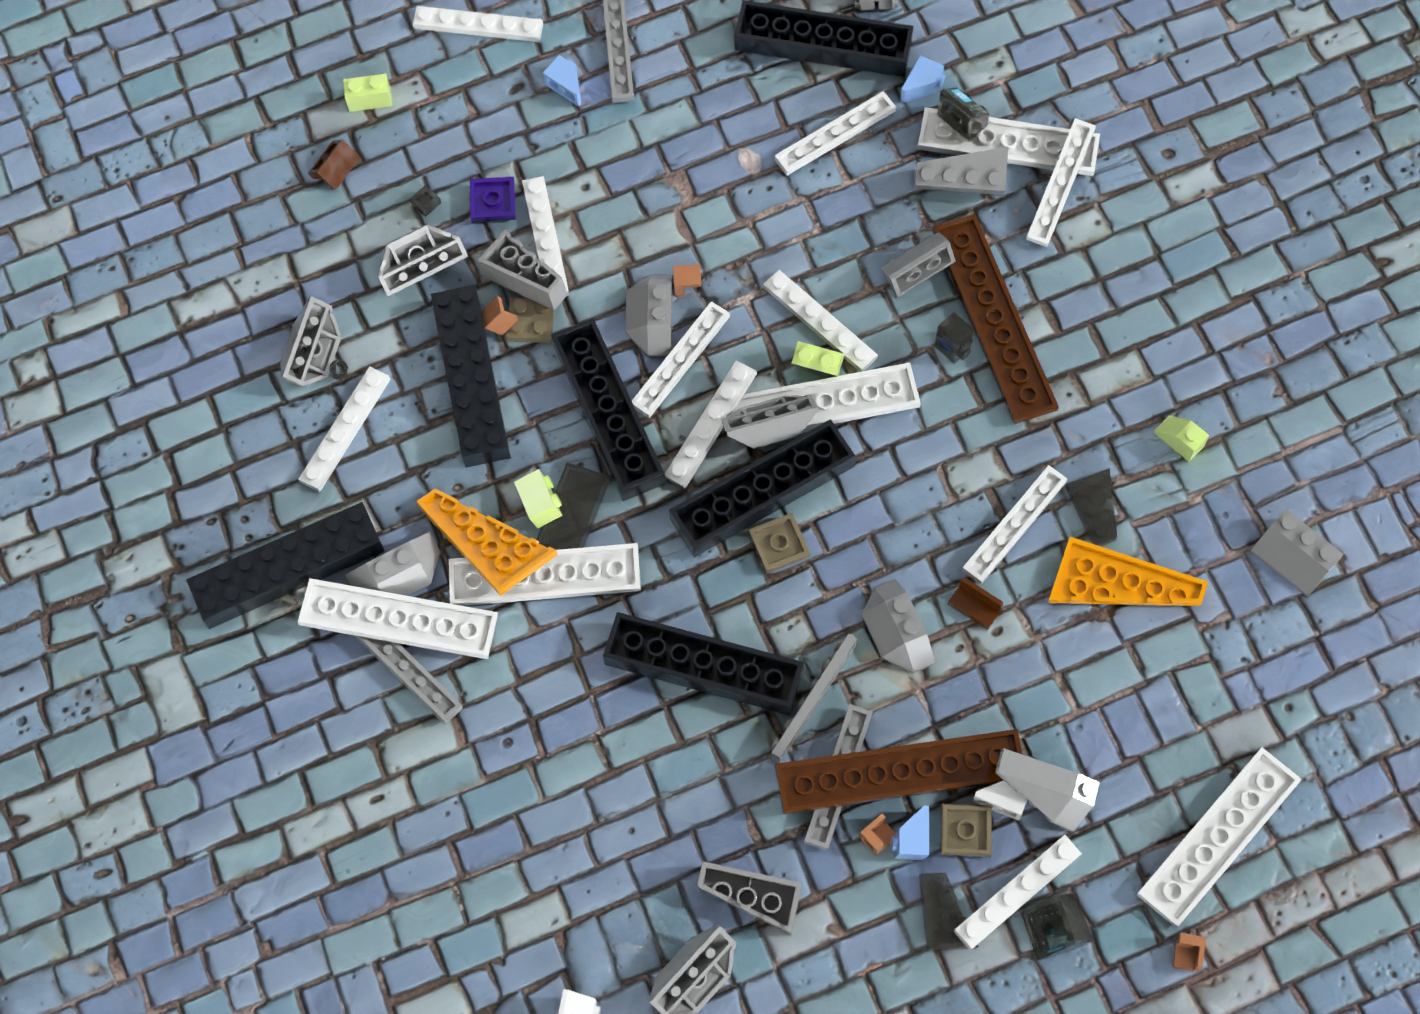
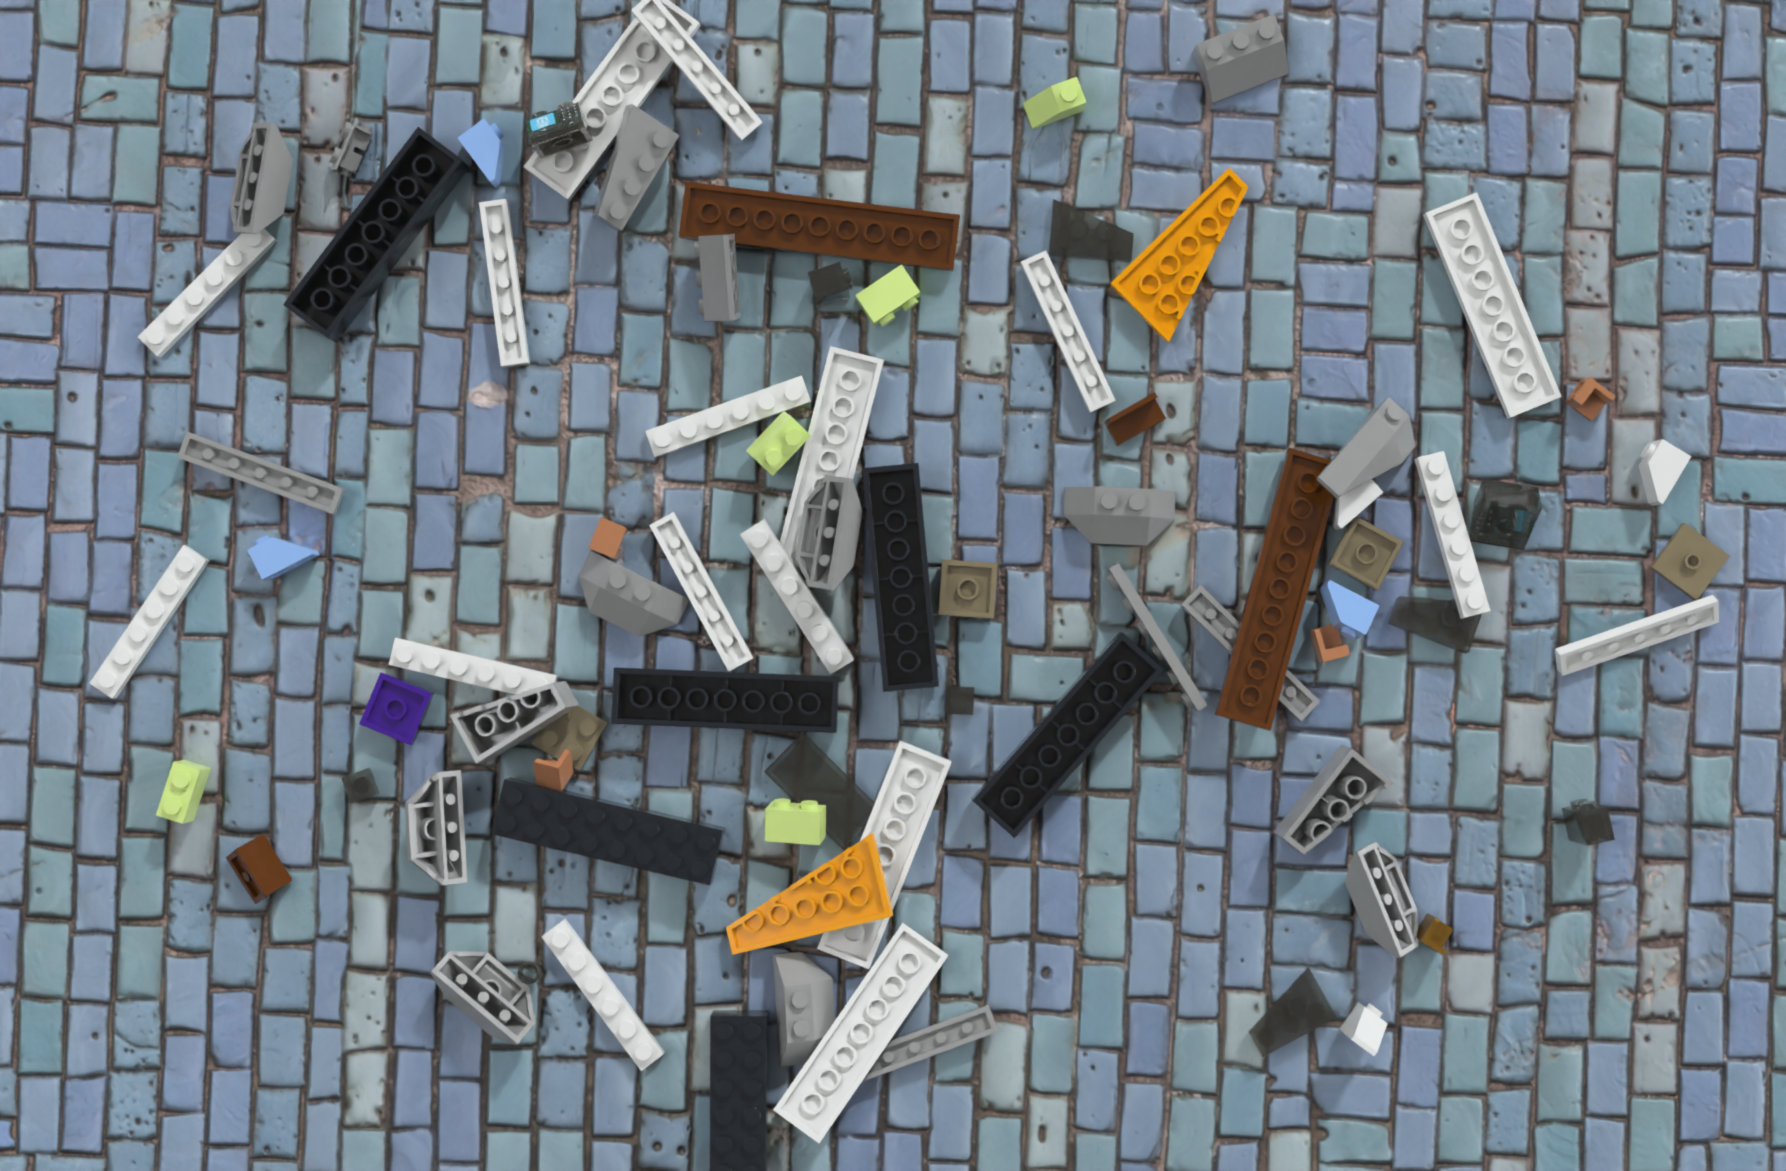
camera: 65 degrees left, 20 degrees up
none -> yellowish green brick [855,264,920,327]
none -> clear smoke plate [945,686,974,715]
none -> clear smoke wing [1248,967,1337,1057]

